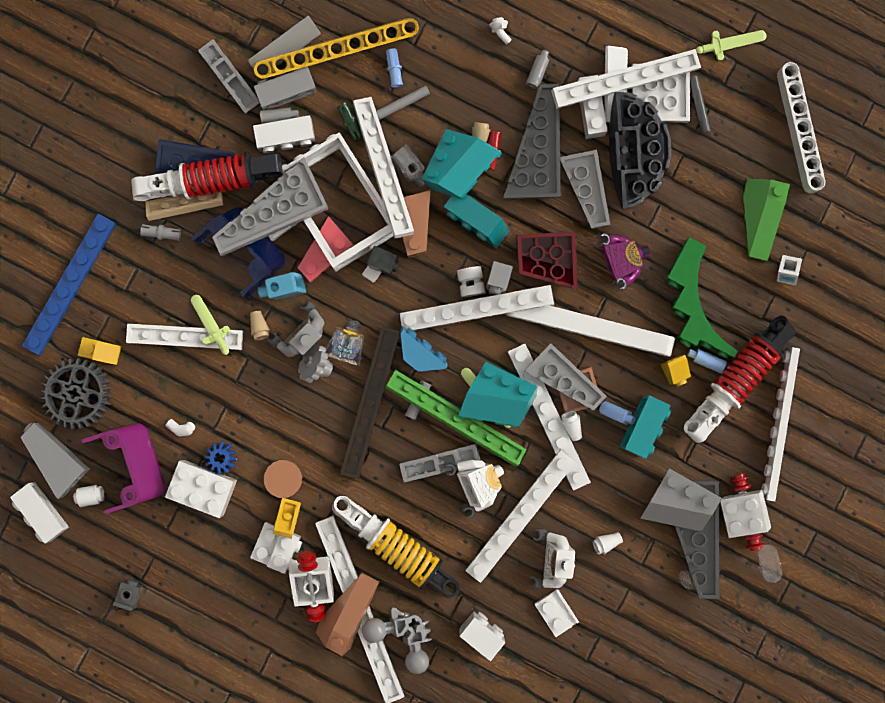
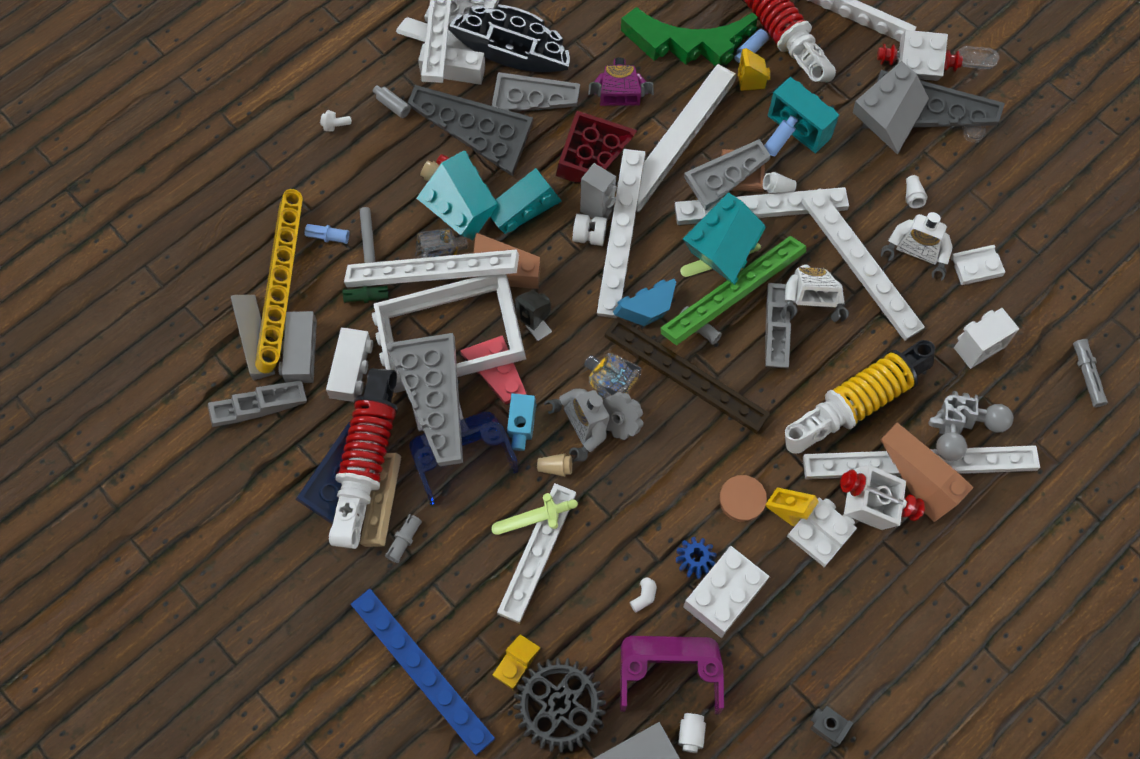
camera: 70 degrees left, 20 degrees down
light grey cylinder [260,107,299,124] -> none

